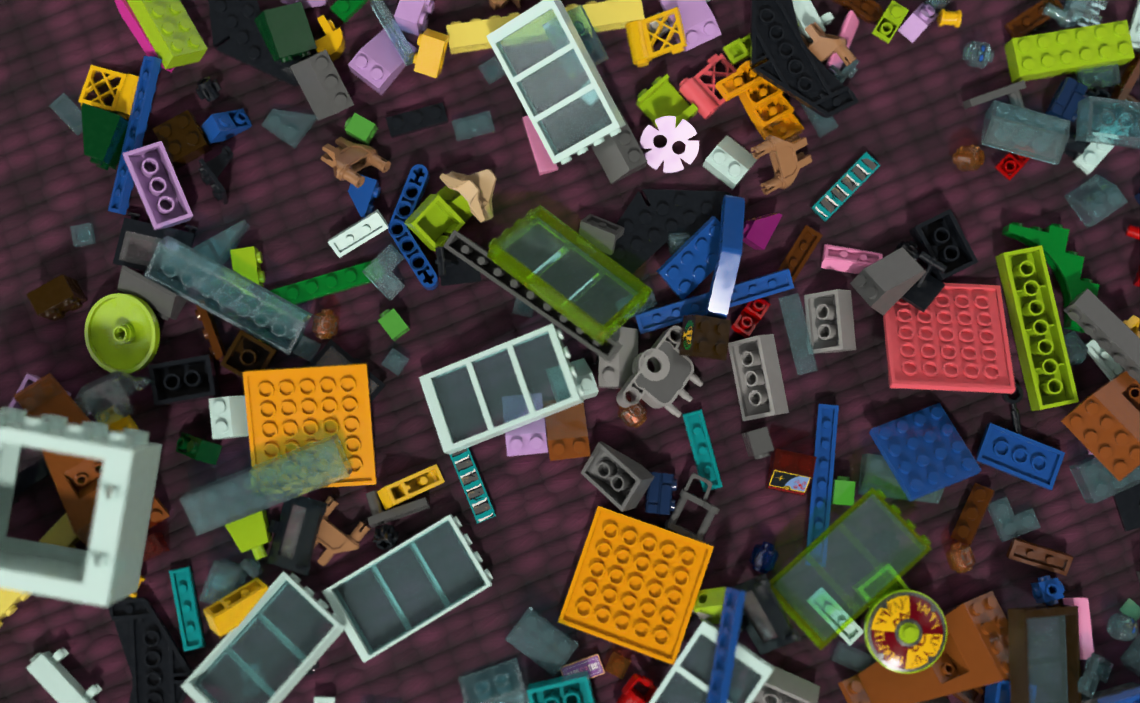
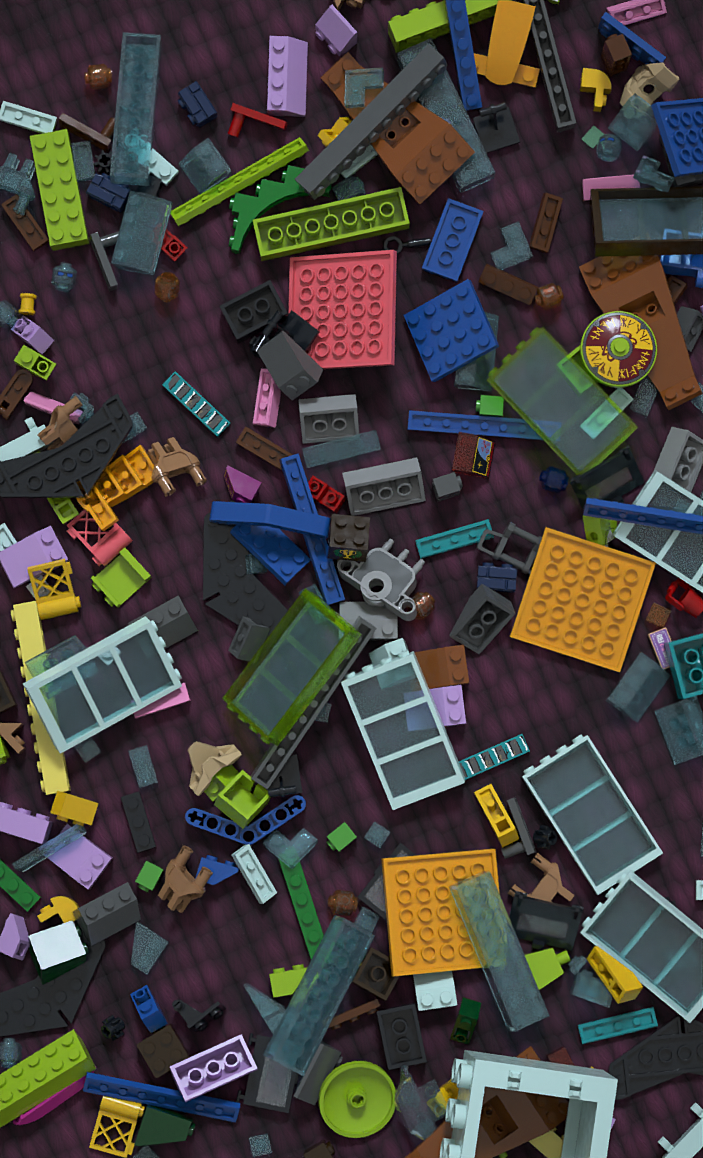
camera: 80 degrees left, 0 degrees up
piece [640,116,699,173] -> none
light aqua slope [702,135,758,190] -> none
blue brick [1031,575,1064,606] -> none
none -> lime plate [170,137,309,226]

